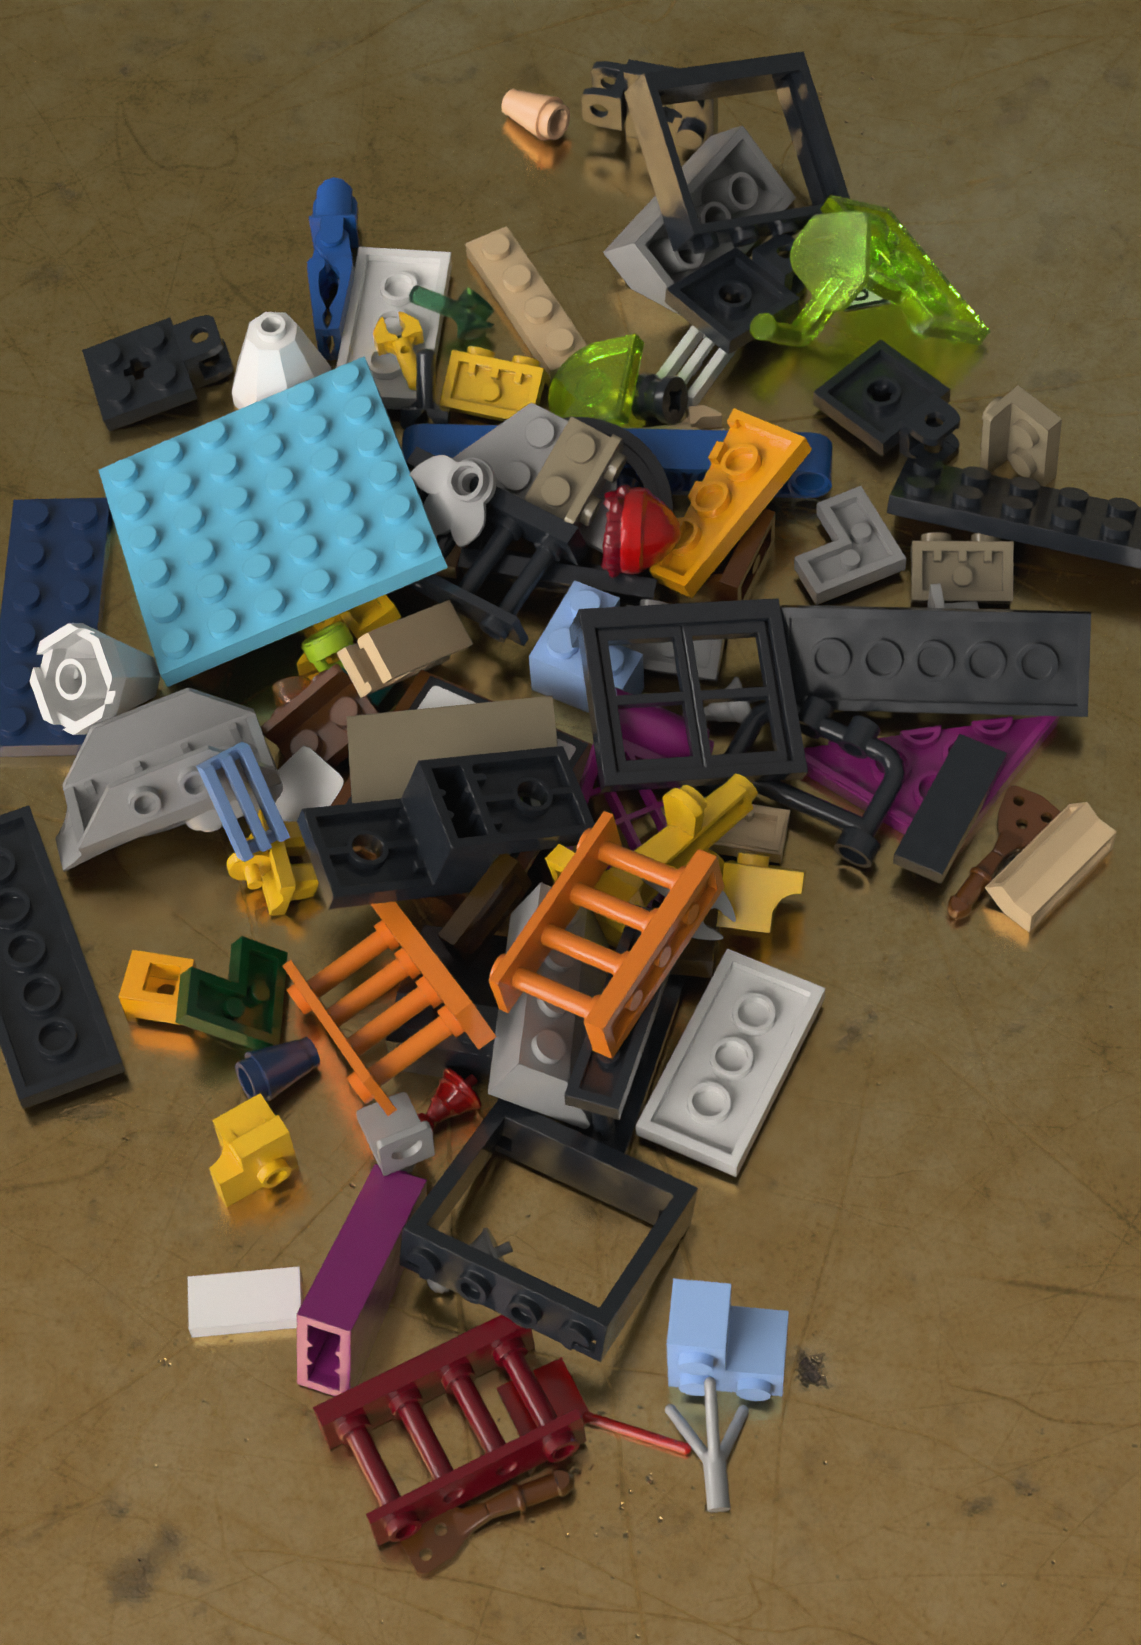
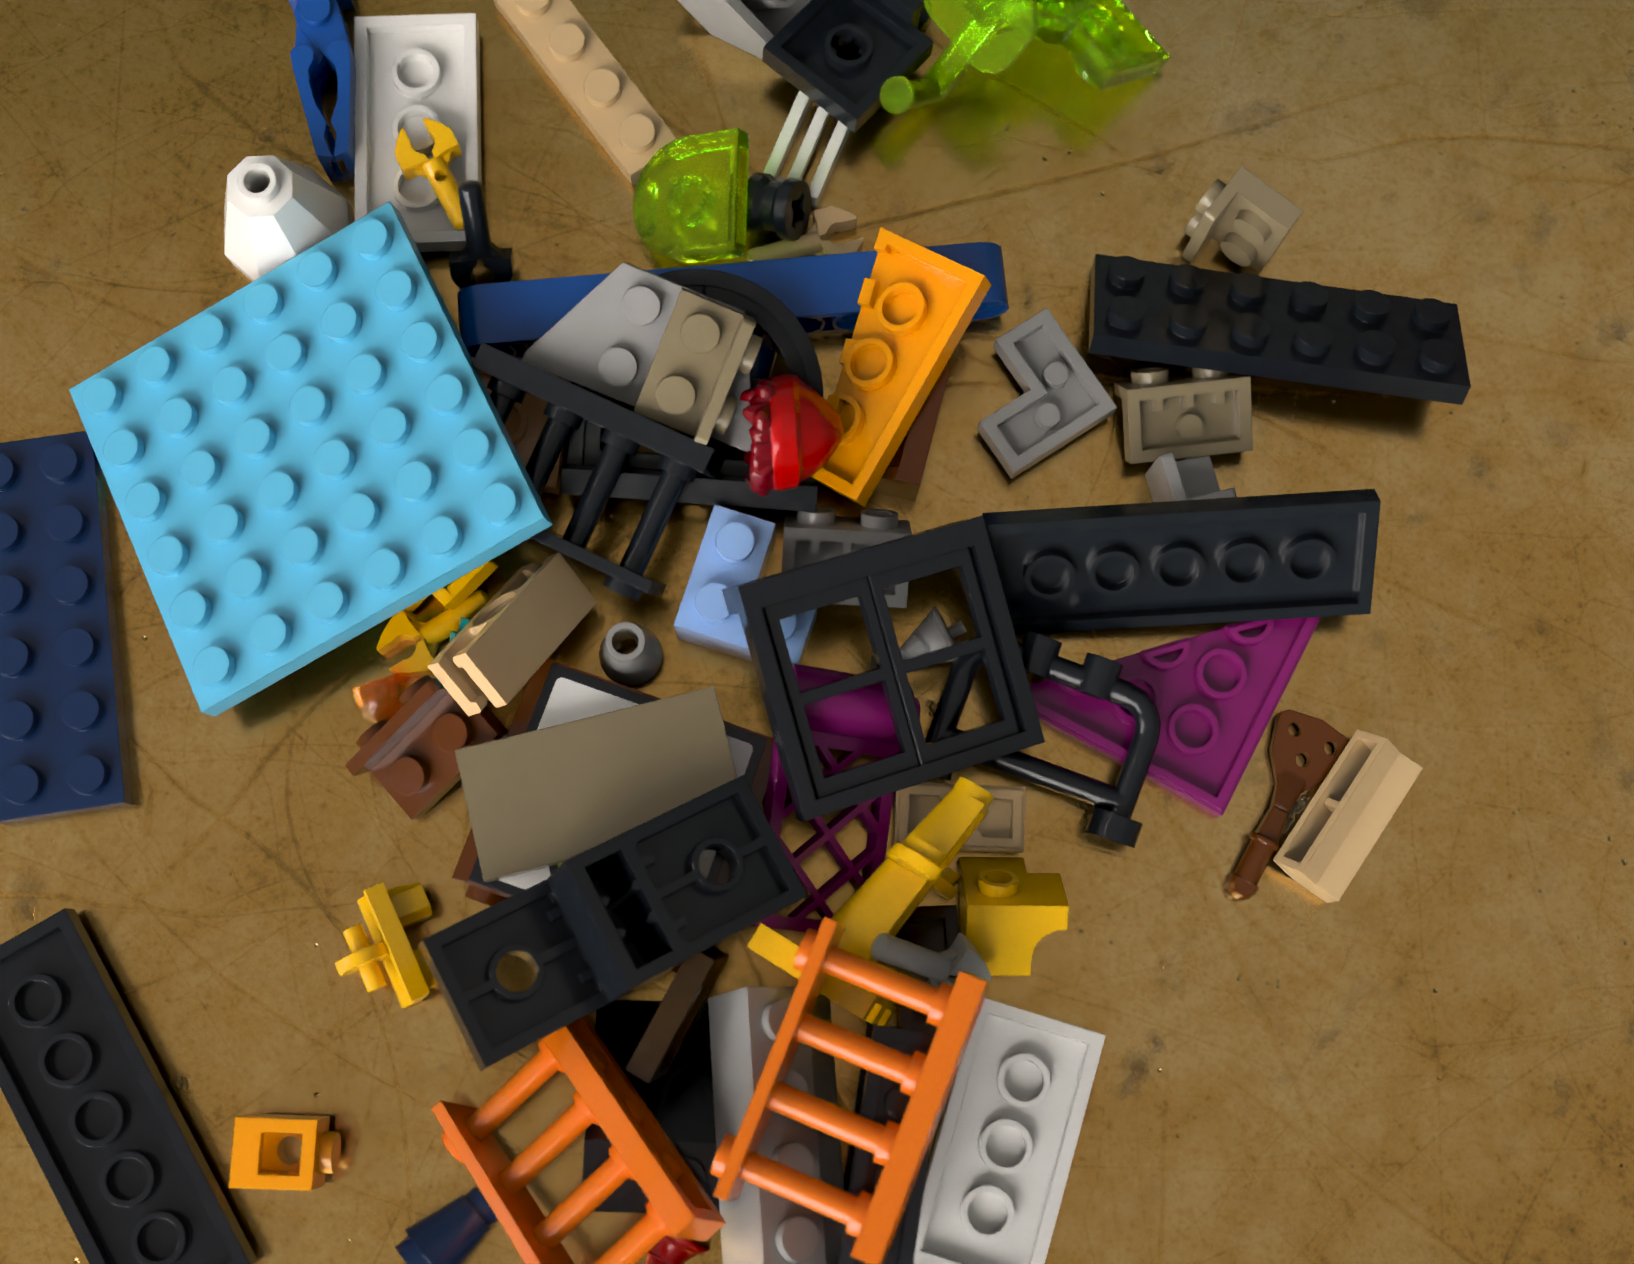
camera: 20 degrees left, 20 degrees up
white cone [30,623,161,735] -> none
light grey slope [55,687,283,872] -> none
black plate [82,315,234,432] -> none
dark green plate [175,936,288,1050] -> none
medium blue tile [196,742,290,862] -> none
white sticker [275,746,344,821] -> none
lime tile [301,621,354,673] -> none
clear green bar [409,285,495,340] -> none
light grey plate [409,455,497,547] -> none
yellow bracket [439,346,551,422] -> none
black plate [813,339,960,464] -> none
black tile [893,734,1007,884] -> none
none -> light grey cone [599,622,663,686]

